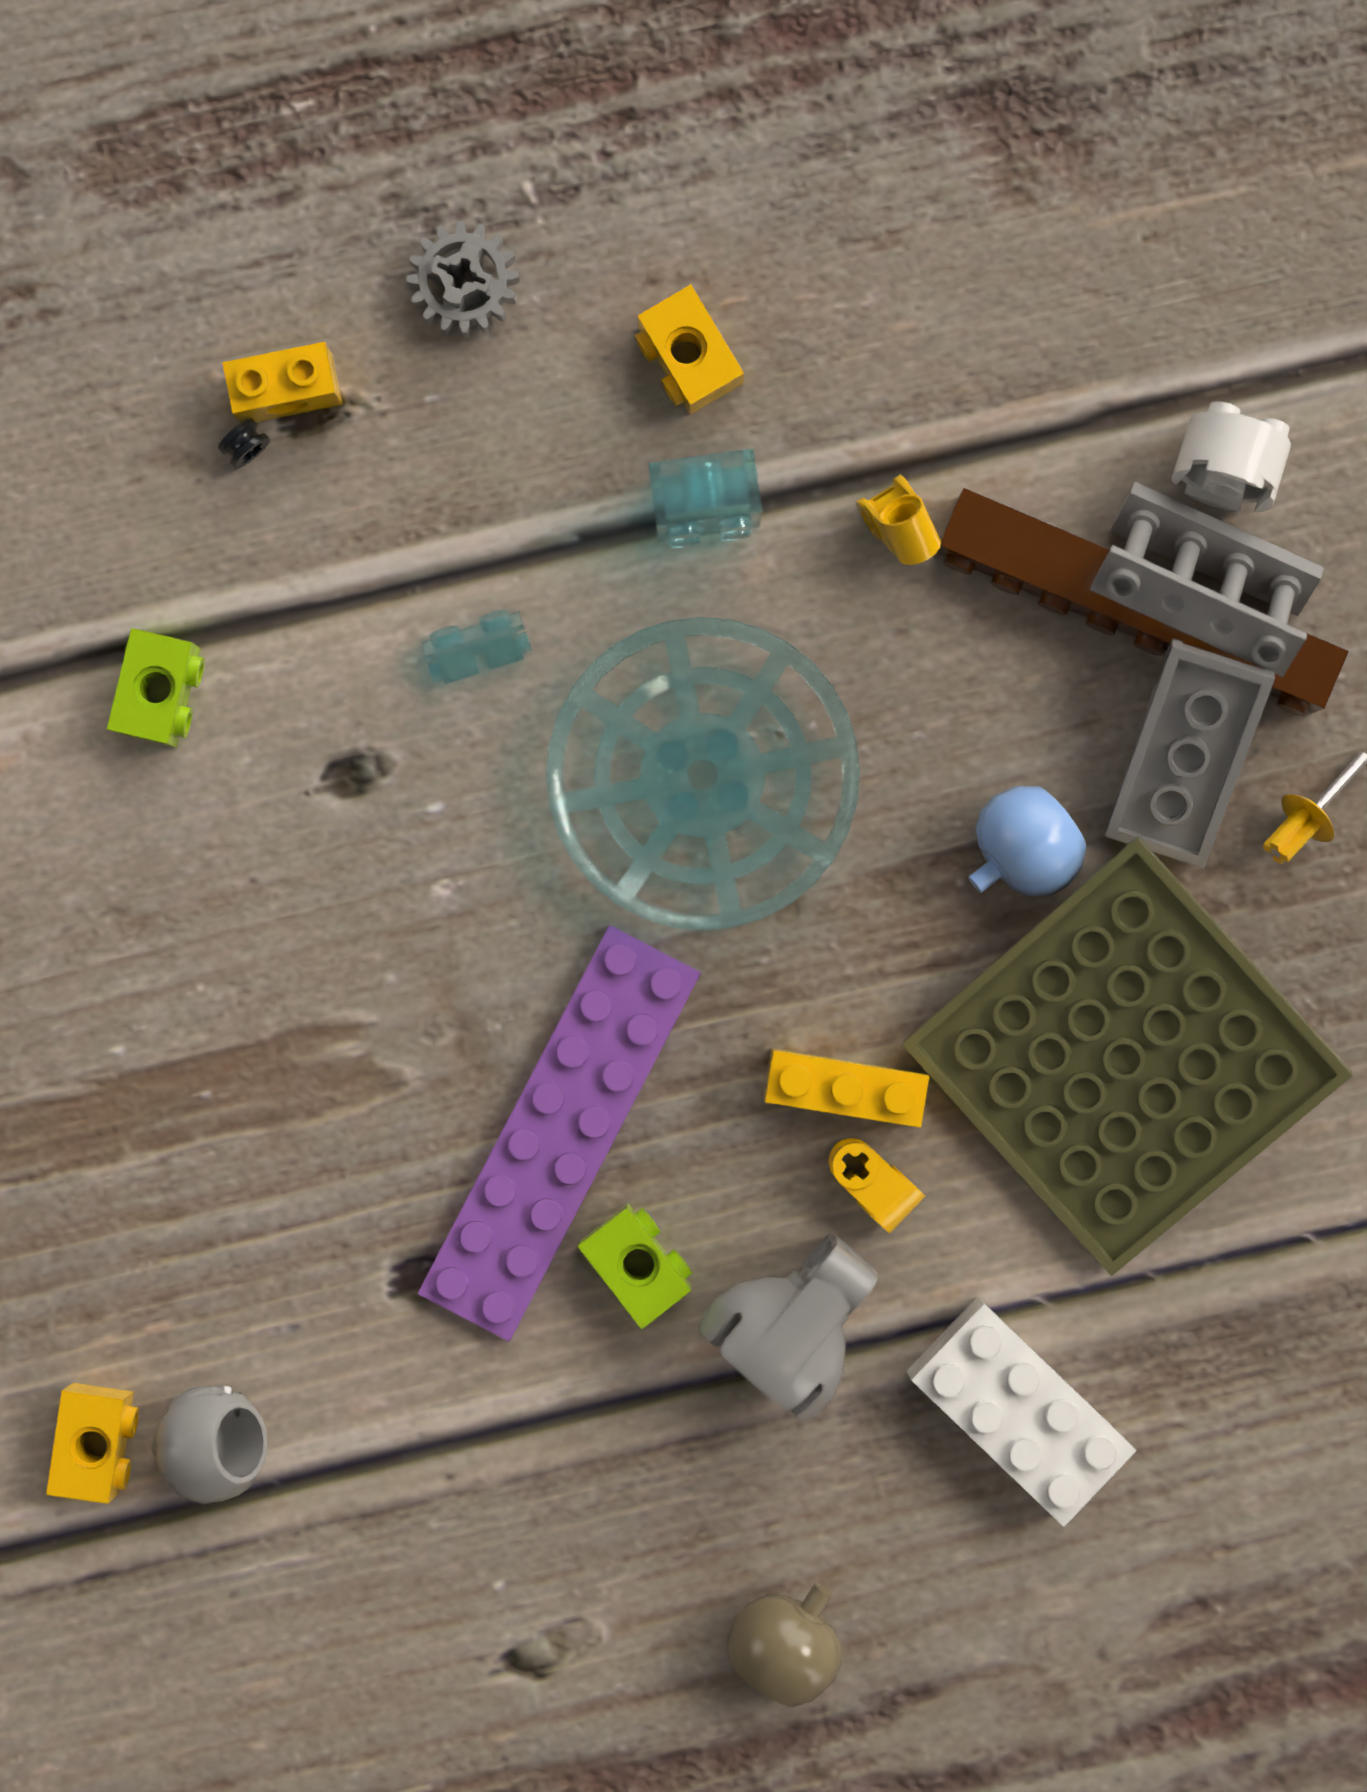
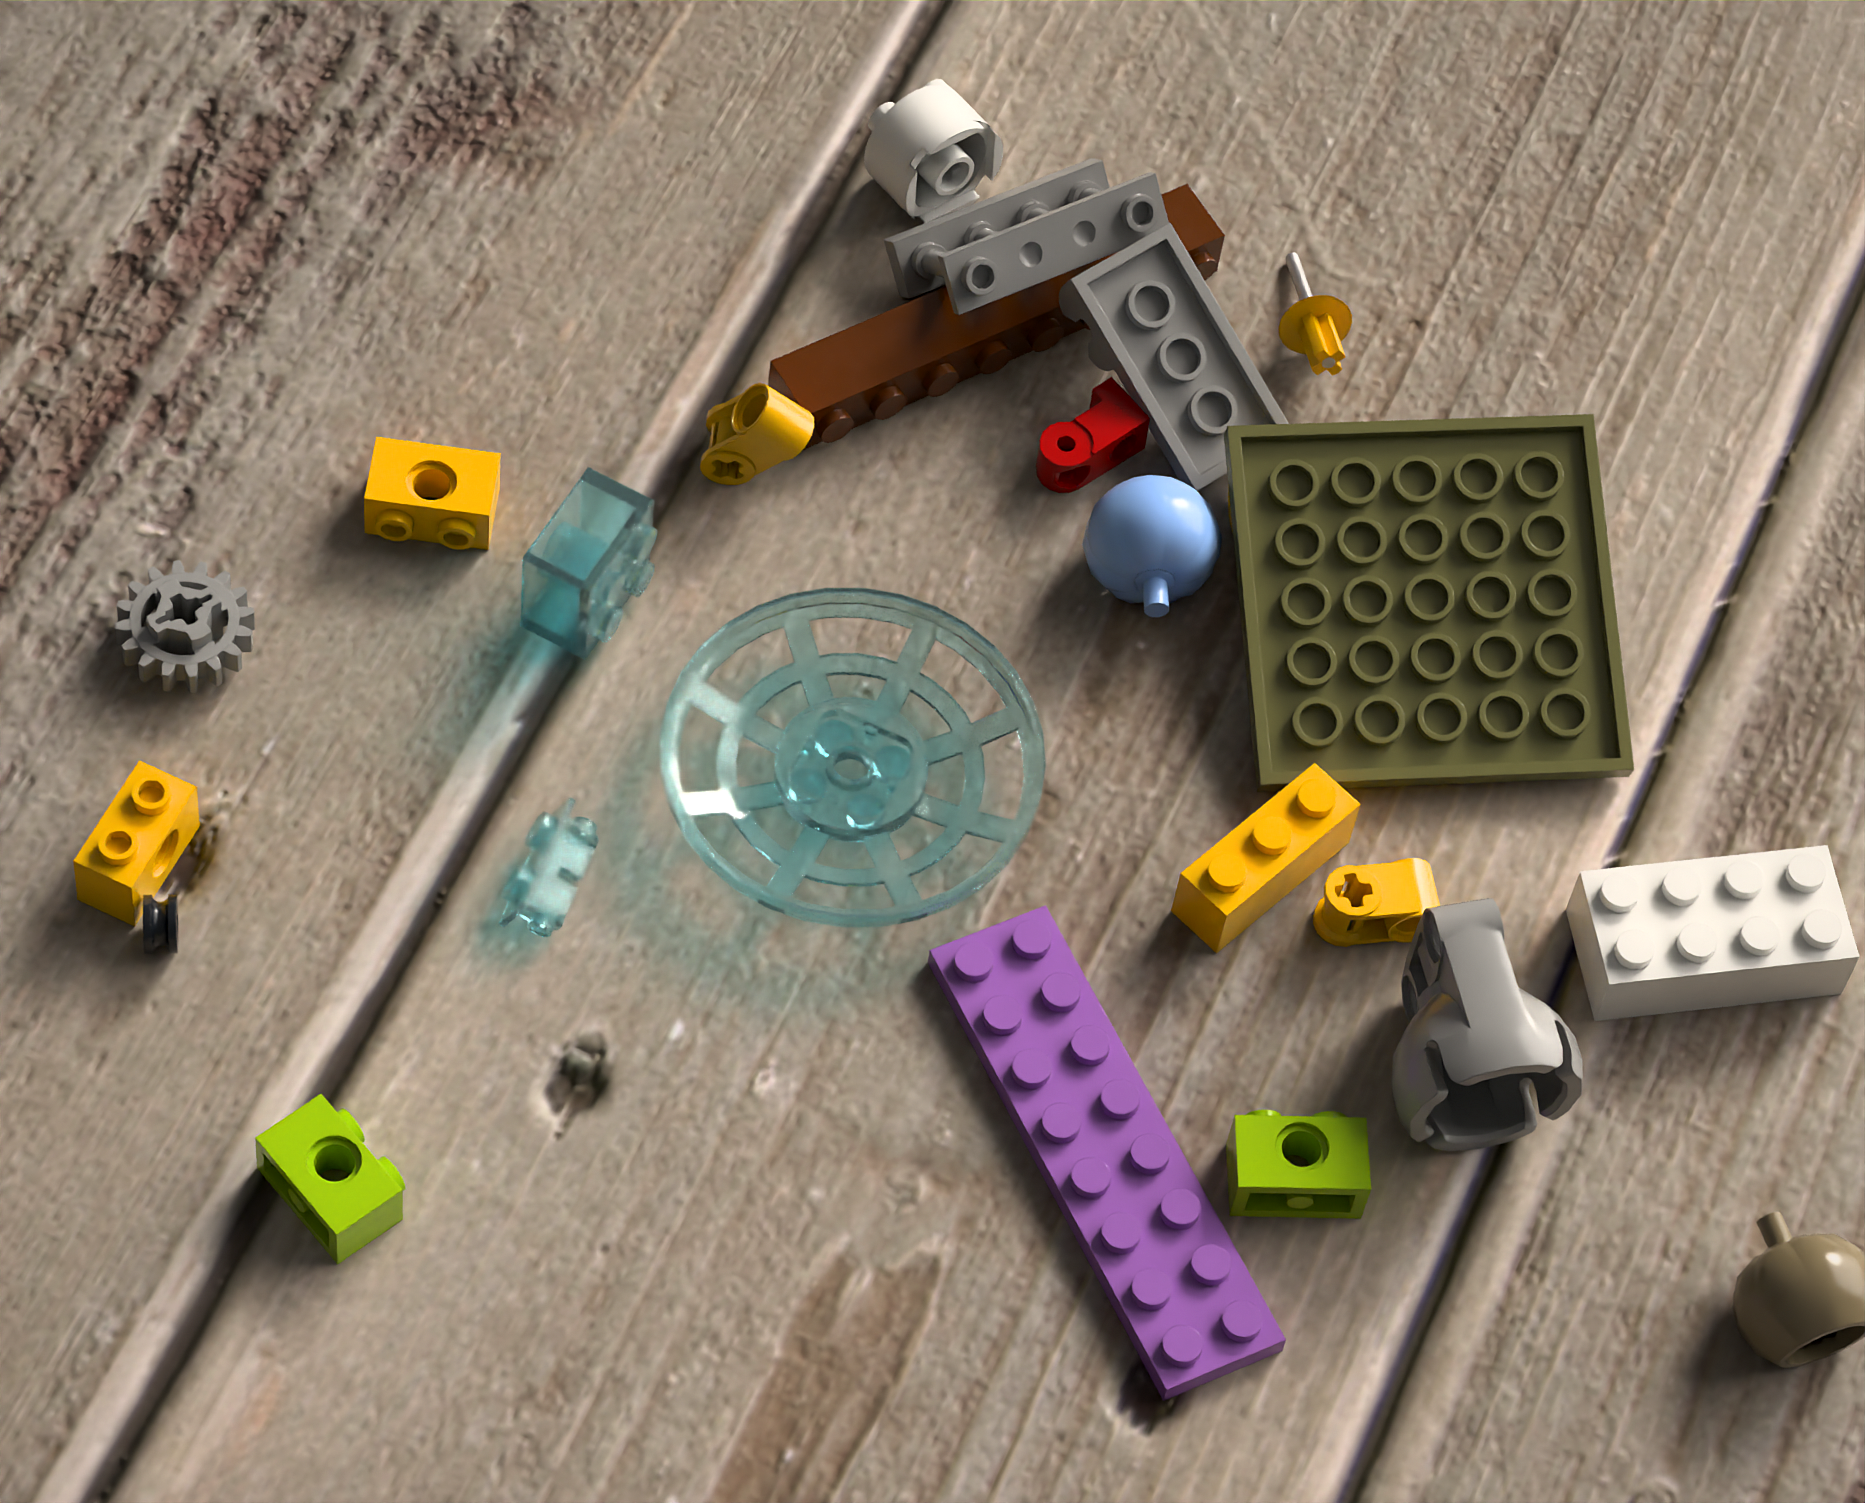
camera: 60 degrees left, 30 degrees down
none -> red leg [1036,377,1150,493]

